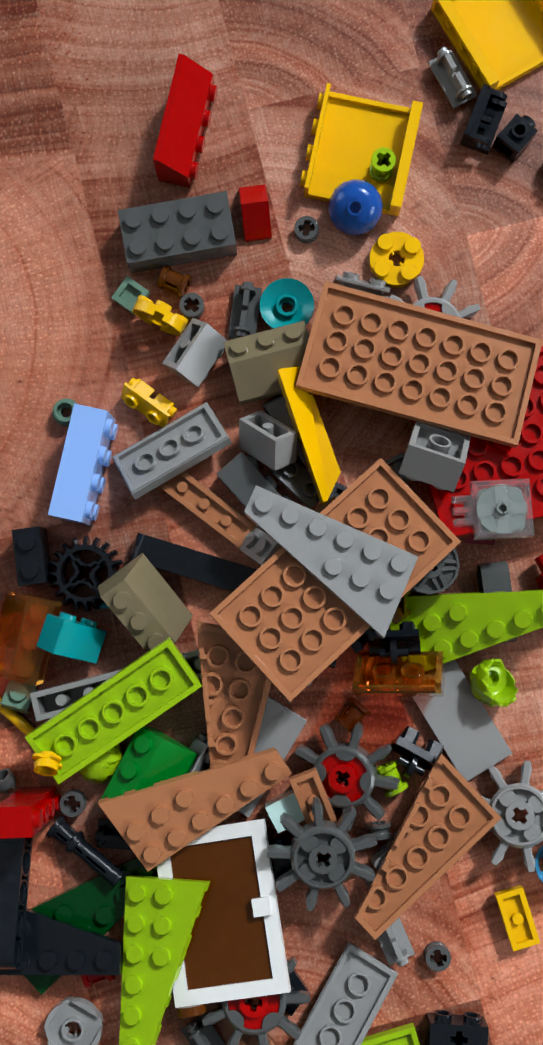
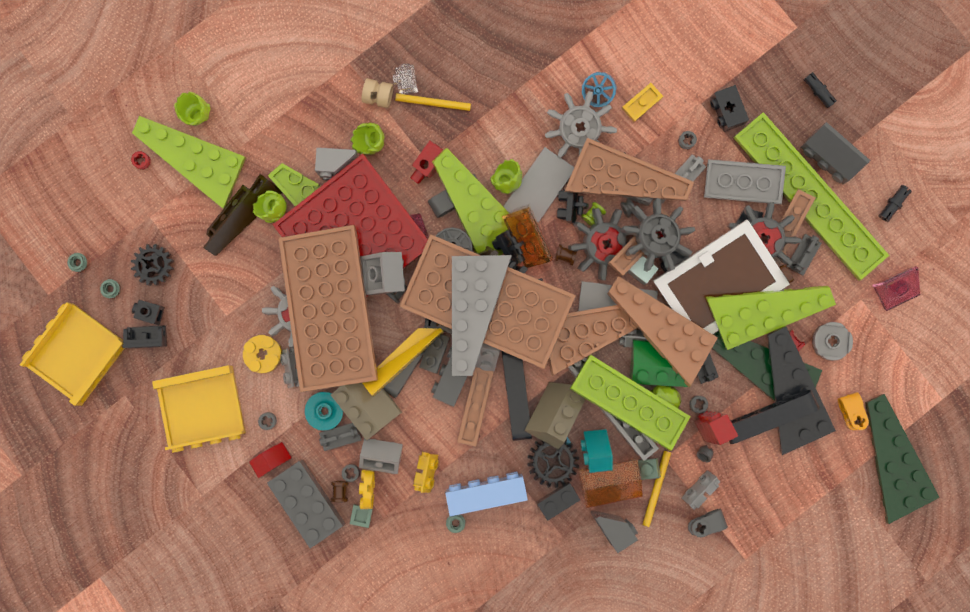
camera: 120 degrees left, 0 degrees up
yellow plate [32,751,62,776] -> none
black pin [46,815,125,888] -> none
light grey tile [112,402,232,500] -> none
red slope [153,53,218,188] -> none
light grey brick [239,410,297,471] -> none
blue cylinder [328,179,383,236] -> none
lime bush [369,147,396,181] -> none
light grey hinge [428,47,478,109] -> none
clear piece [451,478,535,540] -> none

